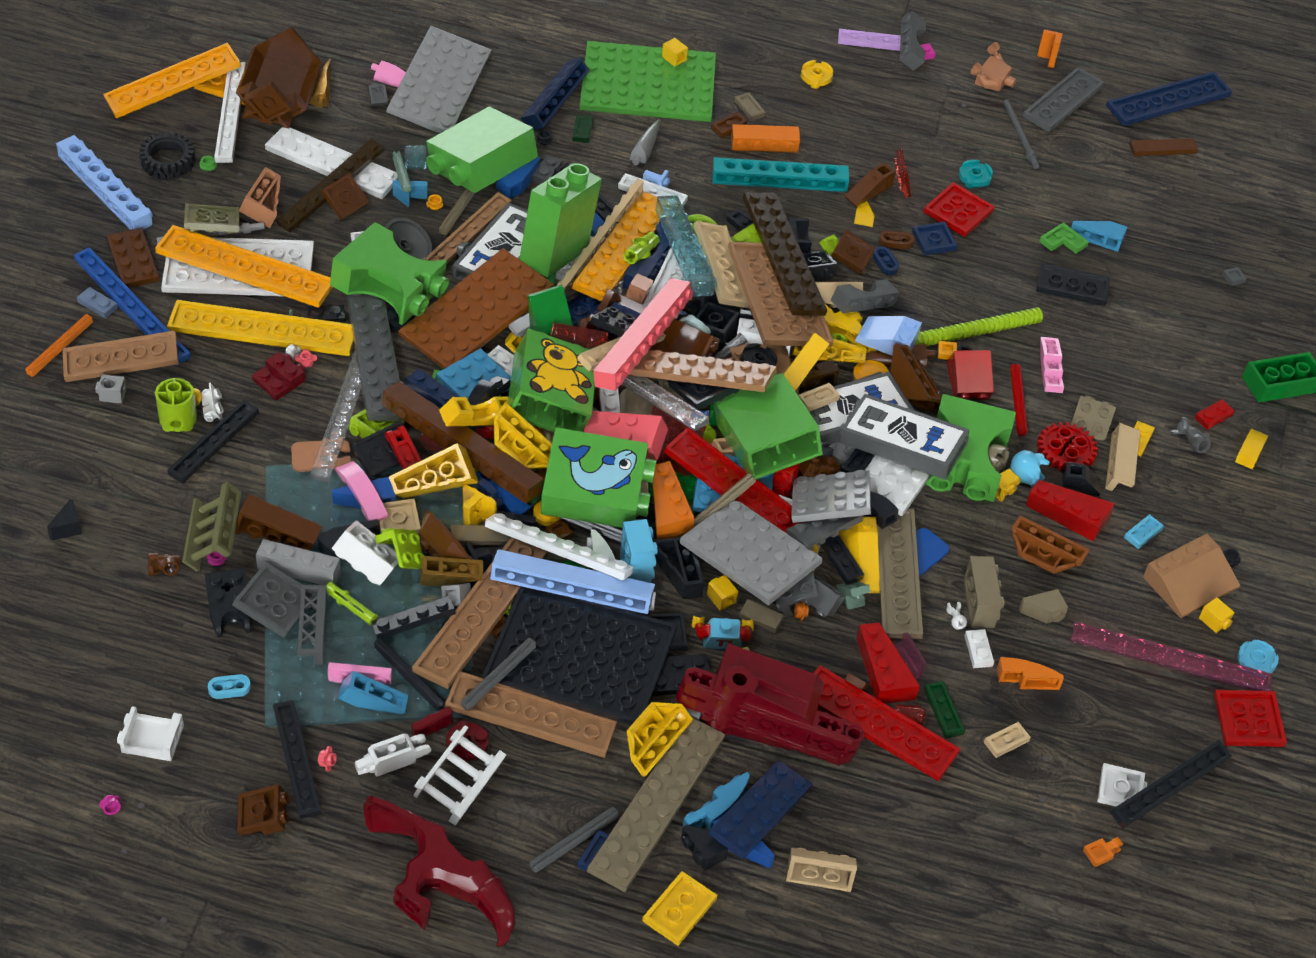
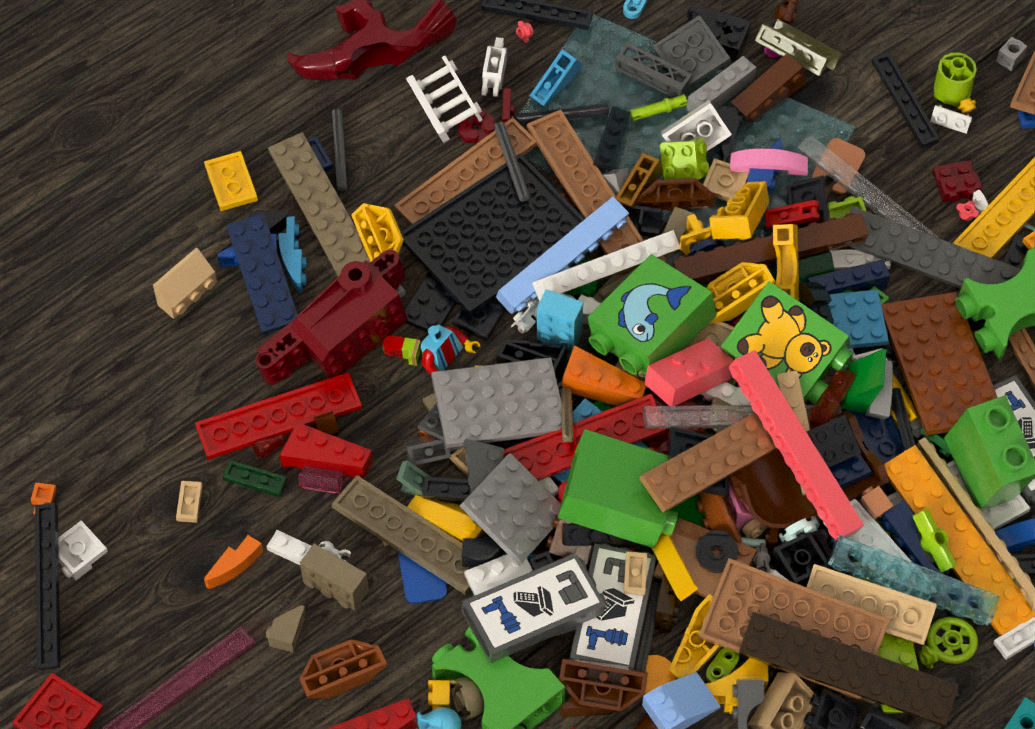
camera: 130 degrees right, 10 degrees up
bright pink plate [328,662,392,687] -> none

